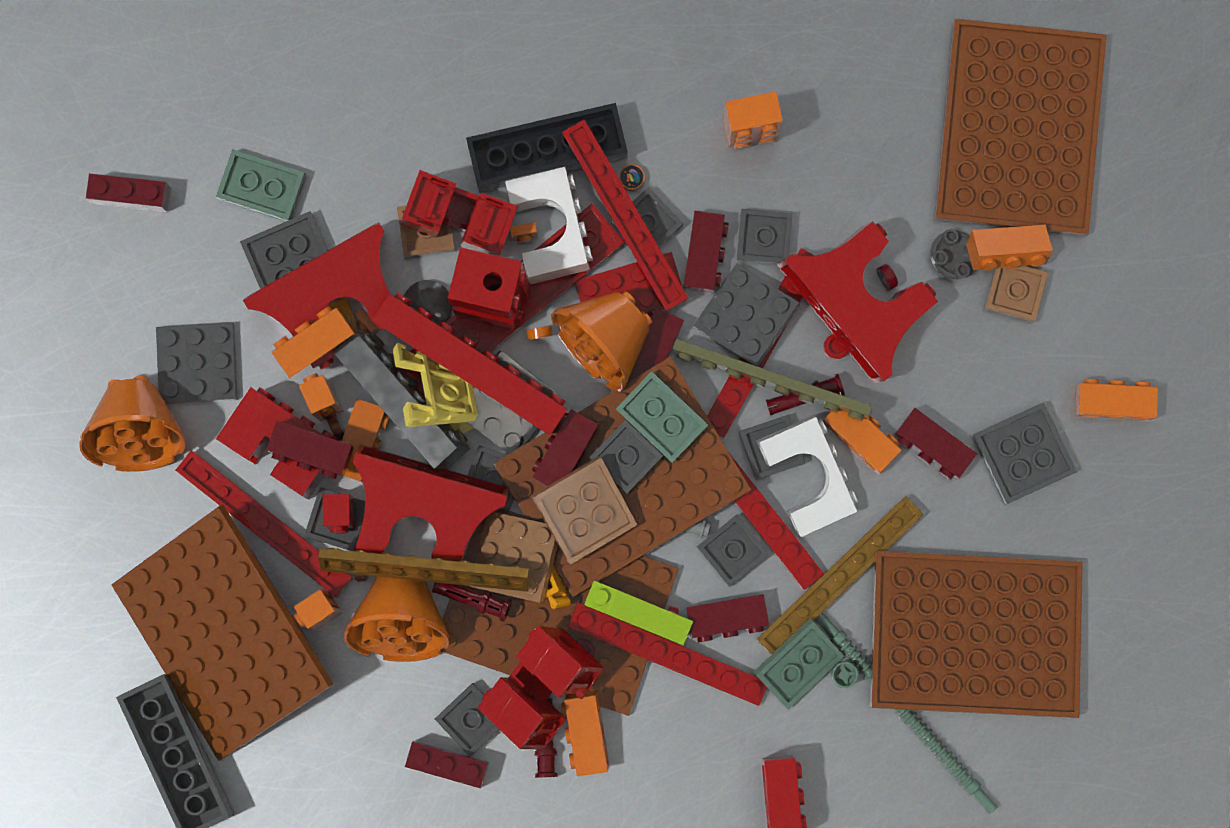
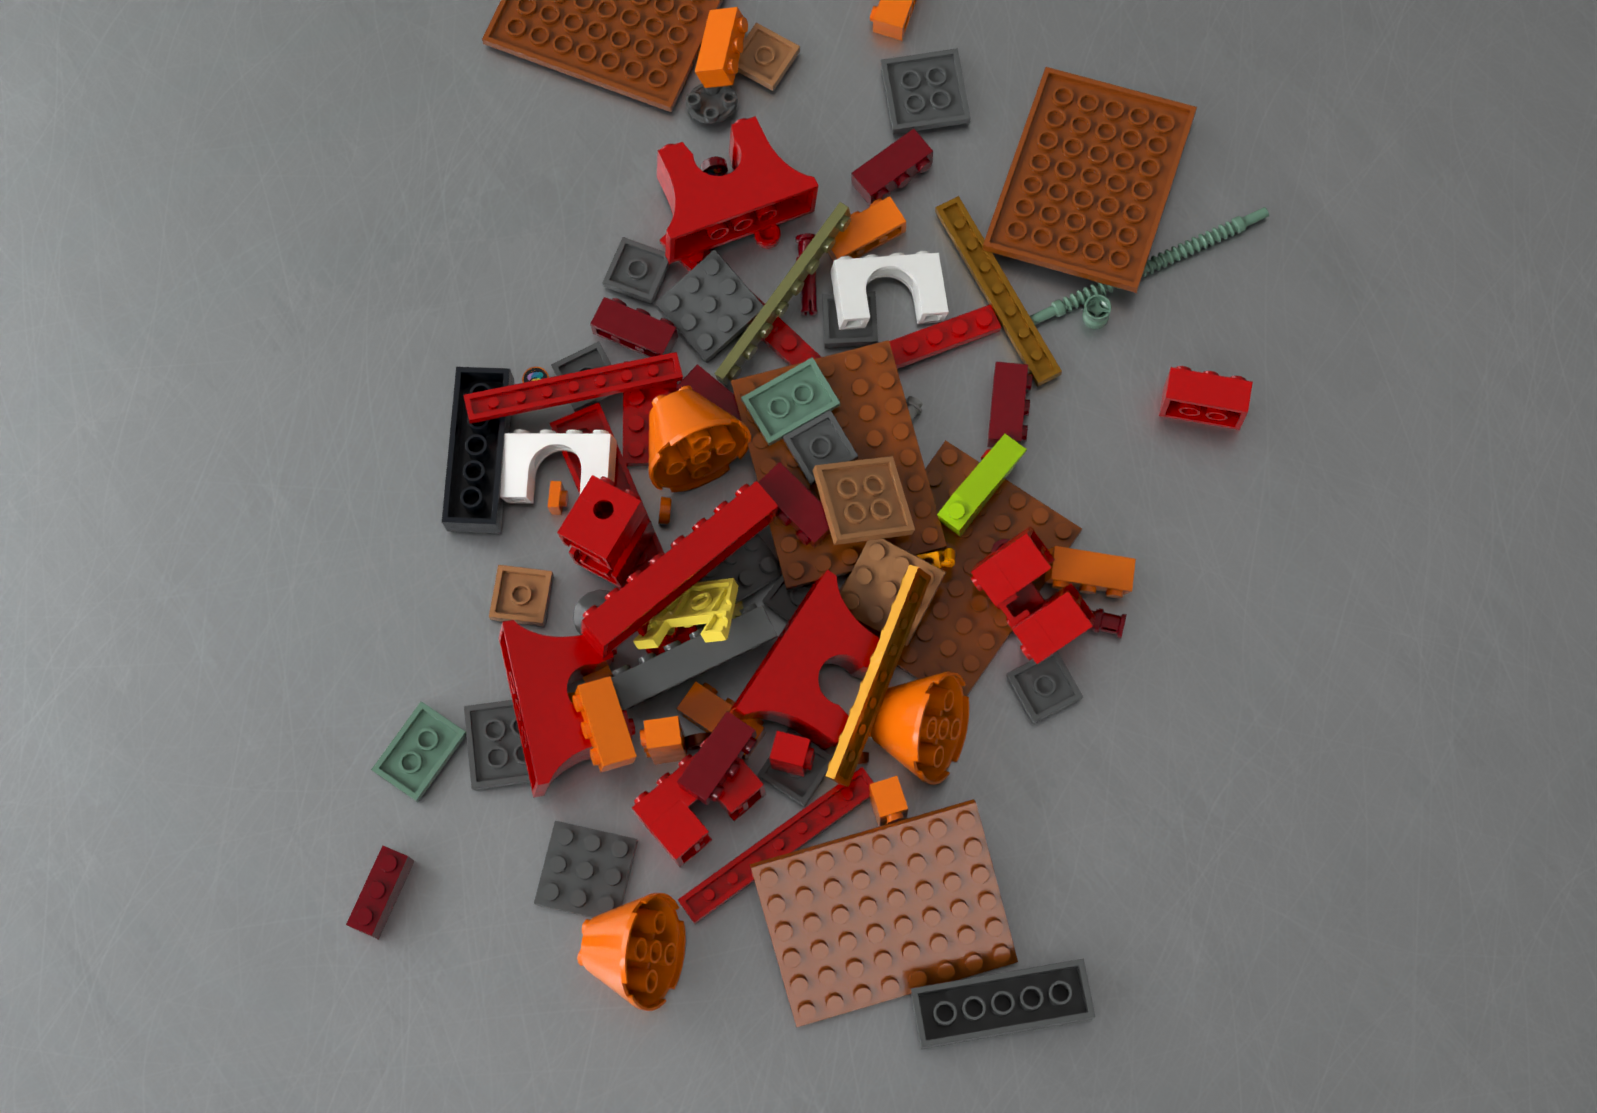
camera: 70 degrees left, 10 degrees down
red piece [399,170,518,256] -> none
dark red brick [405,741,489,788] -> none
dark red pin [432,582,512,622] -> none
red plate [567,603,767,706] -> none
dark grey plate [697,515,770,587] -> none
orange brick [722,91,783,149] -> none
sand green plate [753,619,844,710] -> none

